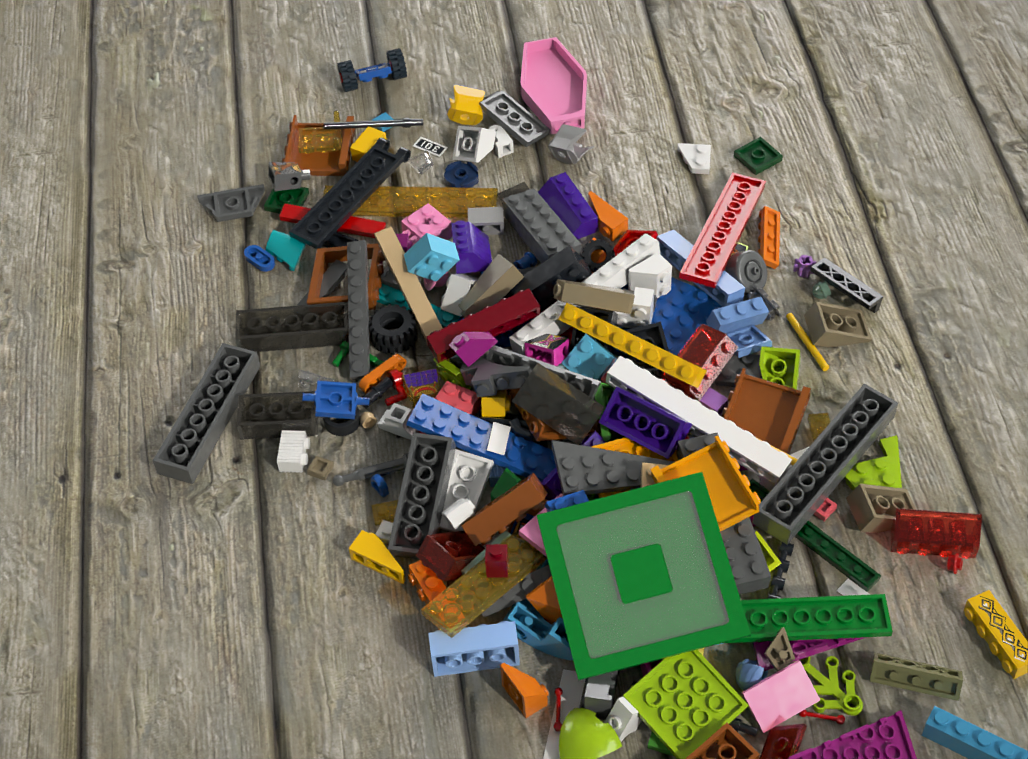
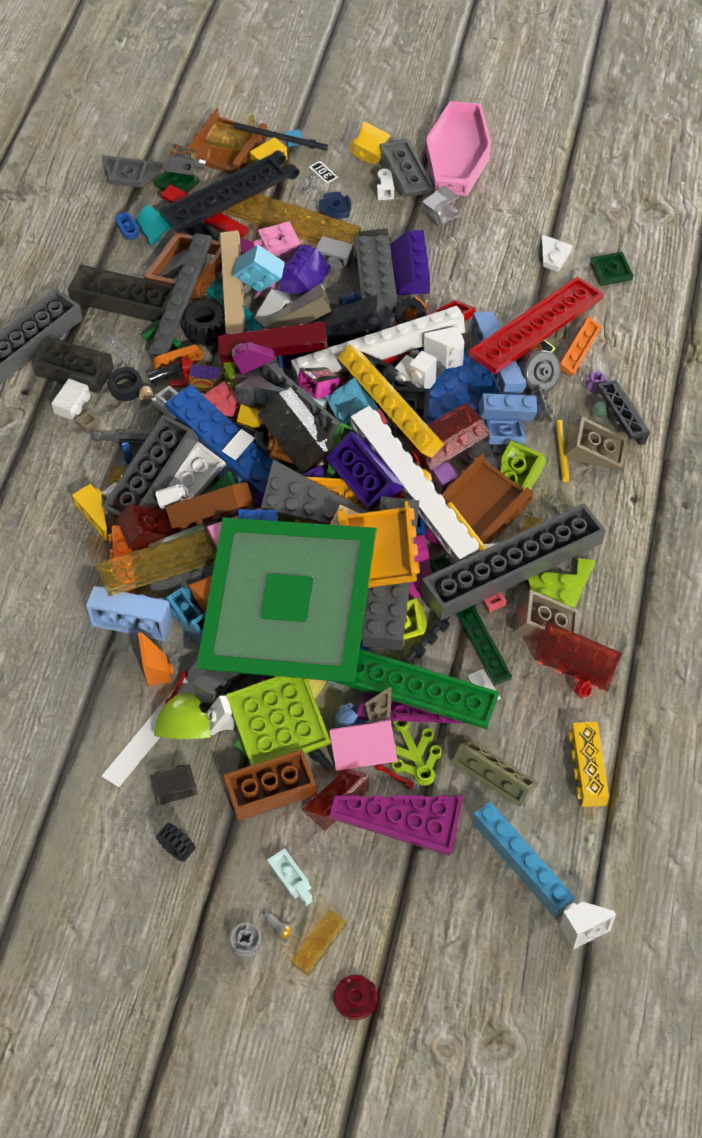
camera: 20 degrees right, 5 degrees up
blue plate [302,381,369,419] -> none
black plate [337,48,407,92] -> none
white slope [452,126,496,163] -> none
dark red brick [485,544,509,578] -> none
dark tan slope [553,279,635,314] -> none
orange slope [588,191,628,241] -> none

